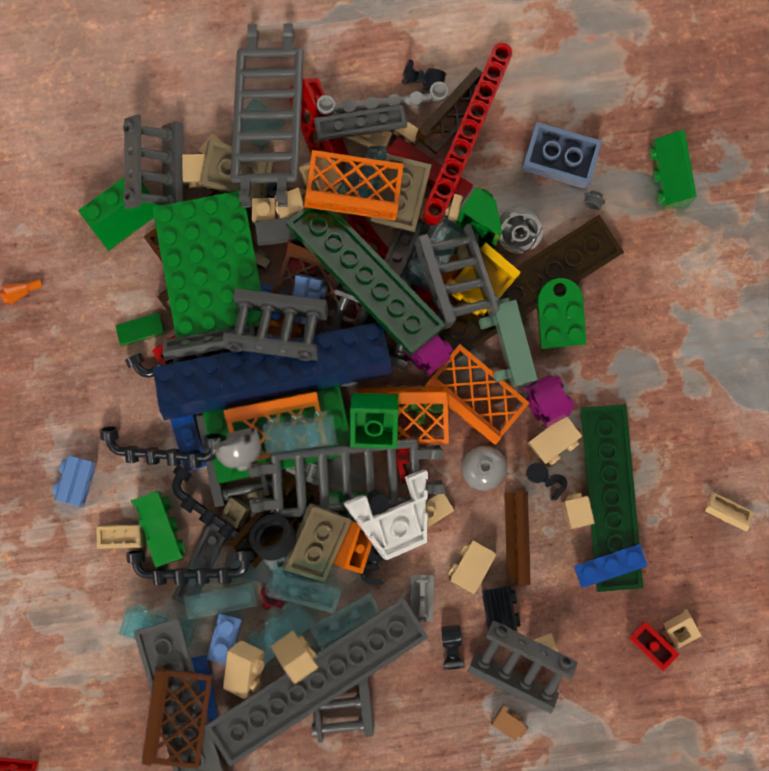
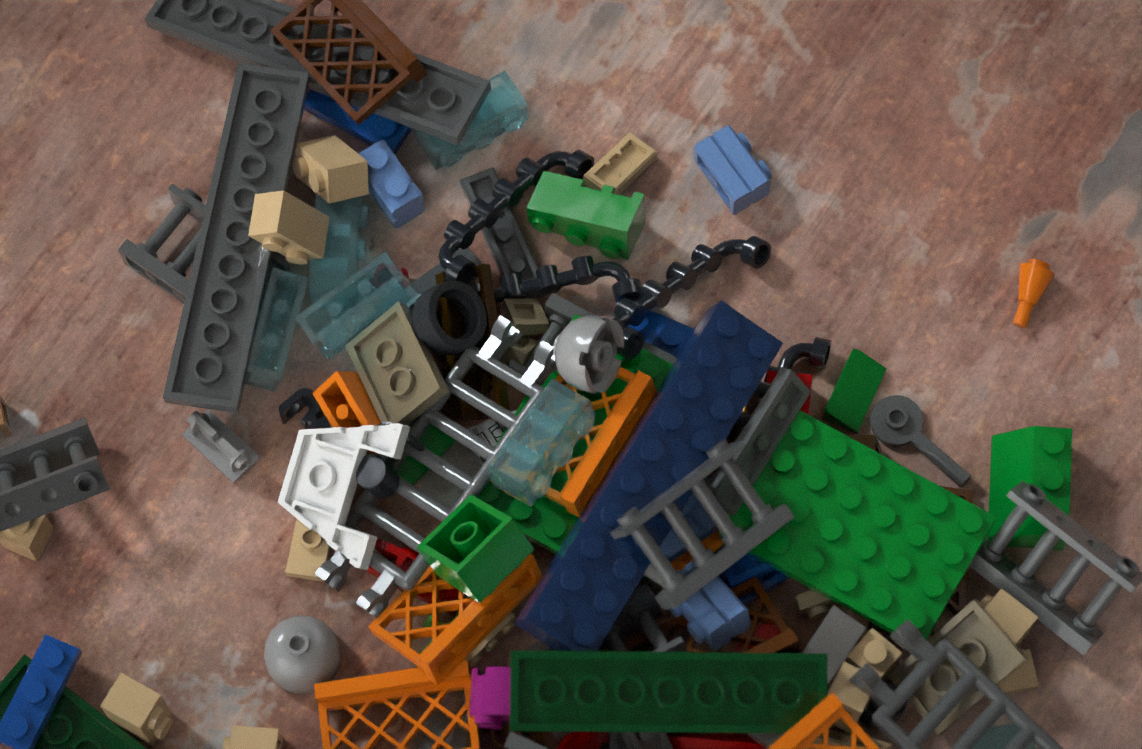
camera: 135 degrees right, 15 degrees down
clear light blue brick [183,581,257,620] -> none
black leg [441,625,465,670] -> none
tan brick [448,540,497,595] -> none
black brick [481,586,521,632] -> none
reddish brown fence [504,491,531,586] -> none
black leg [526,463,568,501] -> none
none -> dark grey piece [870,395,972,487]

